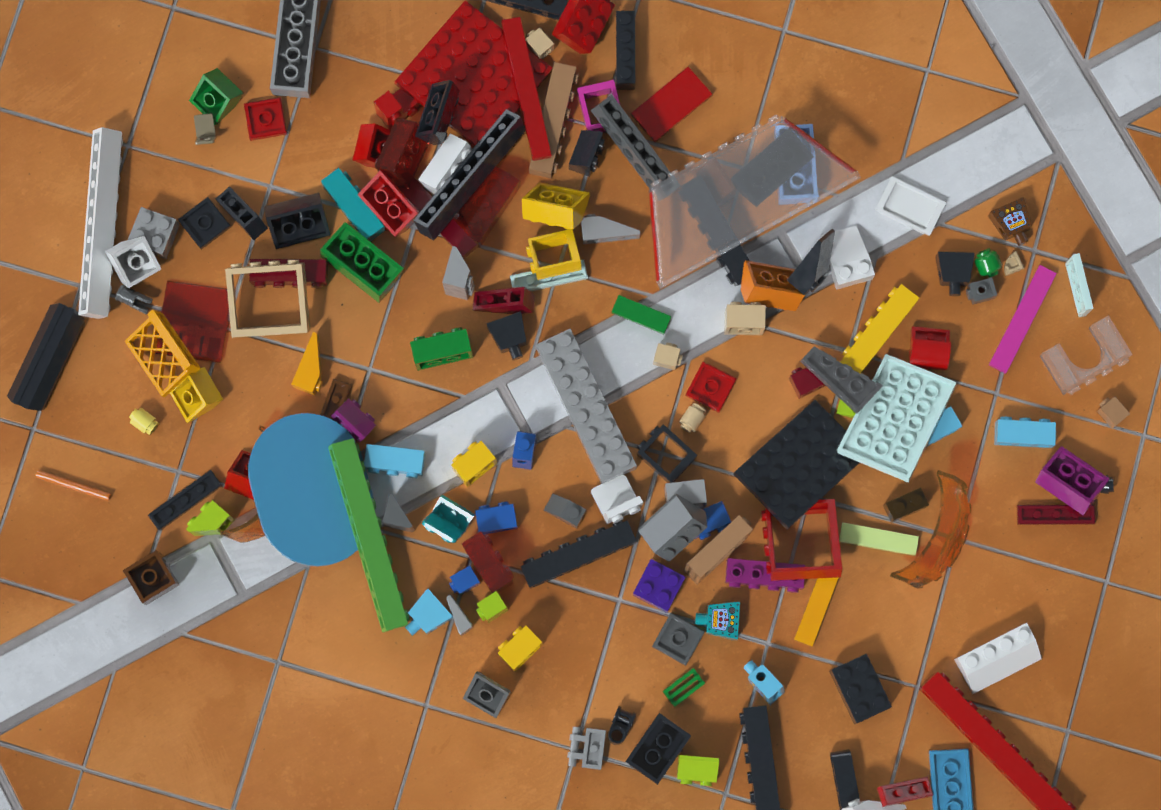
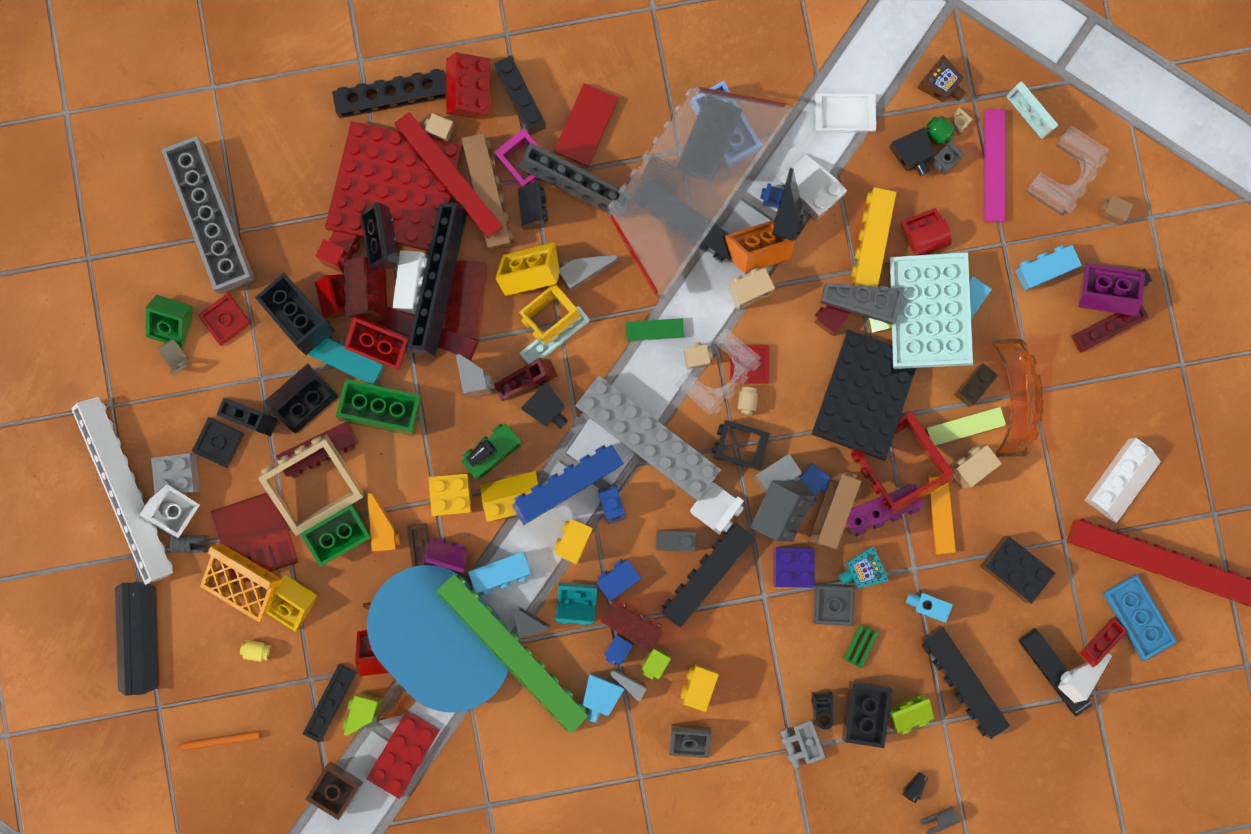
camera: 25 degrees left, 5 degrees up
none -> black brick [255,273,335,355]
none -> green slope [300,503,371,567]
none -> red plate [366,710,440,799]
none -> yellow brick [428,474,473,516]
none -> black cone [466,439,496,467]
none -> yellow slope [480,471,539,522]
none -> blue brick [512,444,624,525]
none -> clear arch [675,327,761,416]
none -> blue bracket [760,183,783,209]
none -> tan brick [951,445,1002,489]

